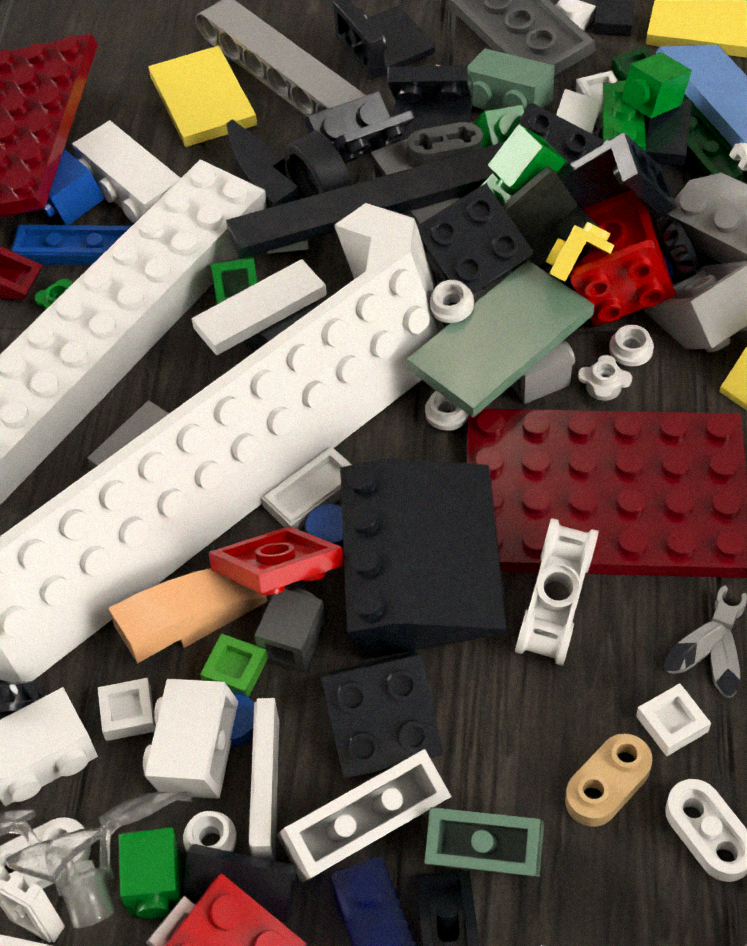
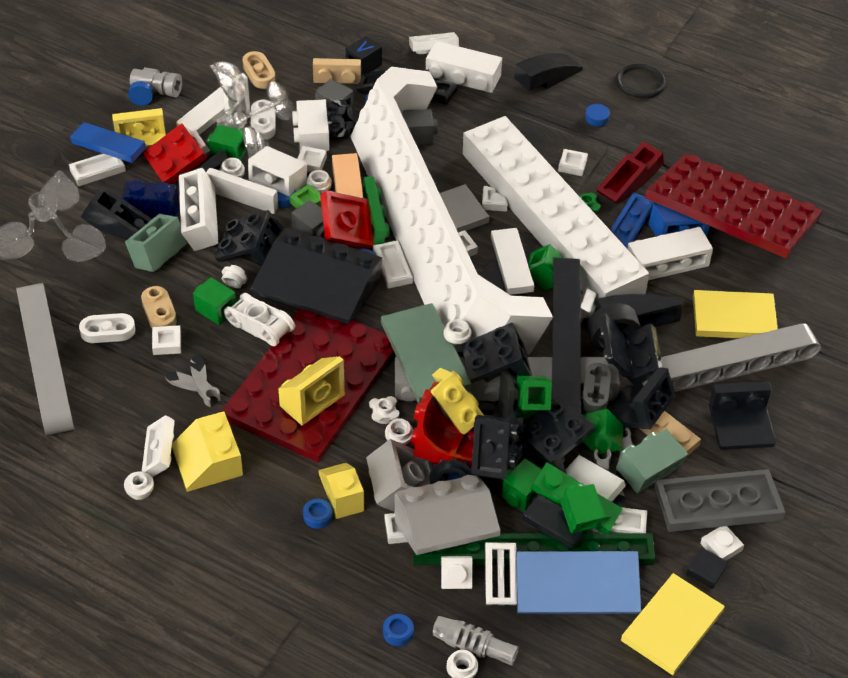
camera: 110 degrees right, 5 degrees down
none -> green brick [193,277,236,325]
none -> white plate [221,265,248,289]
none -> light yellow slope [278,356,345,426]
none -> white plate [307,170,332,193]
none -> green plate [362,177,389,248]
none -> white tile [482,186,507,212]

